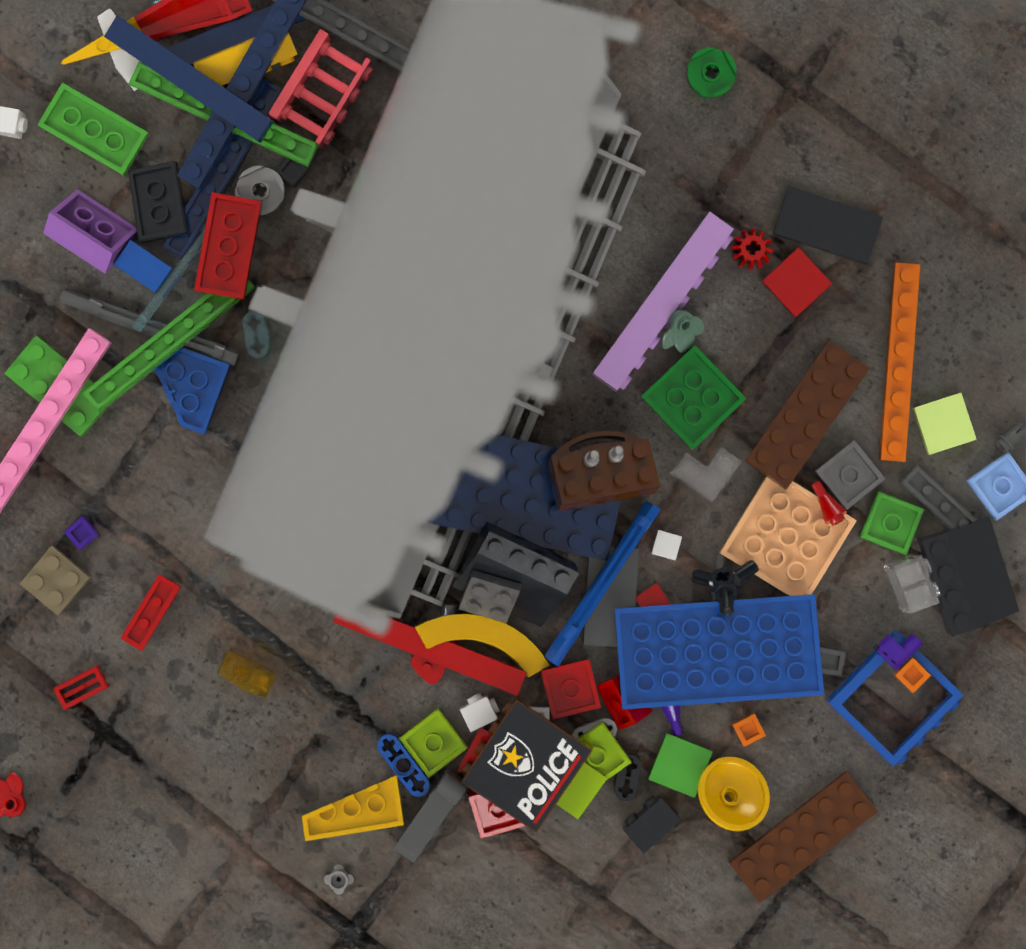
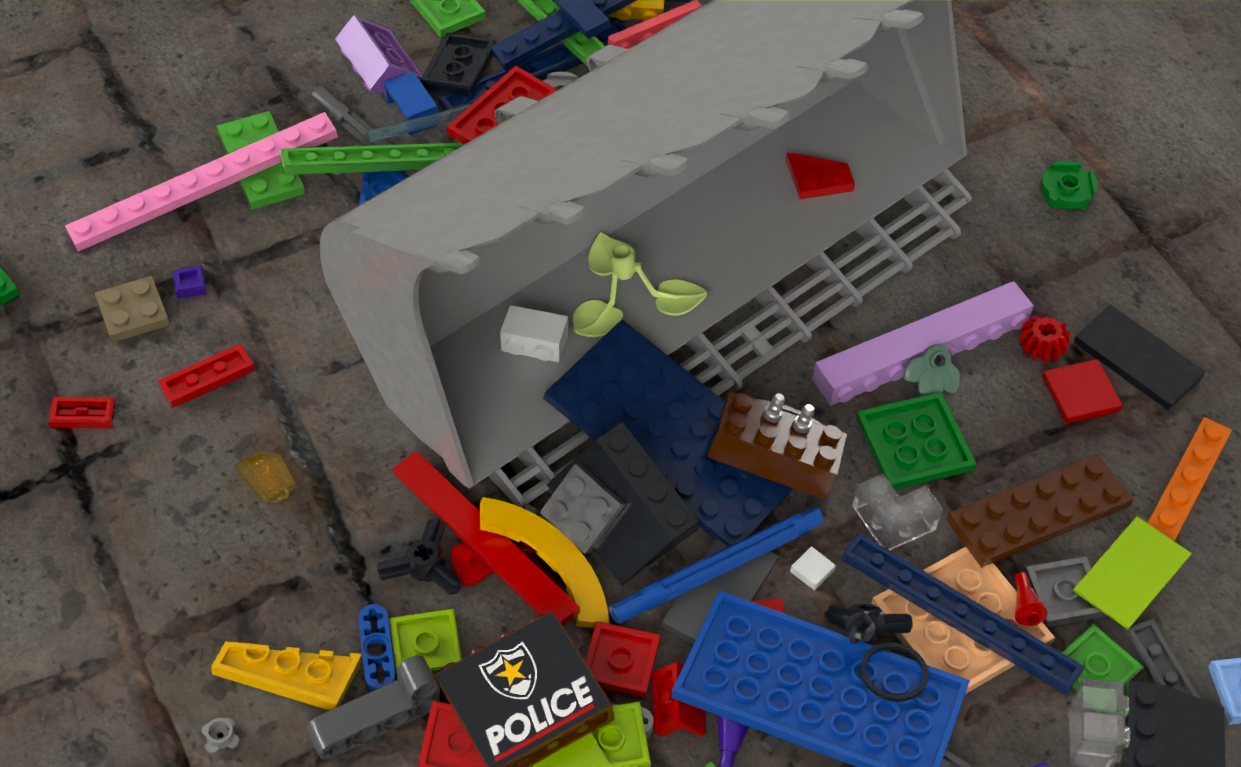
camera: 25 degrees right, 35 degrees down
white brick [460,693,500,732] -> none
yellowish green tile [912,393,977,455] -> none
none -> black bush [377,518,463,595]
none -> dark blue tile [841,532,1085,696]
none -> black piece [860,642,928,702]
none -> lime piece [1073,516,1192,630]

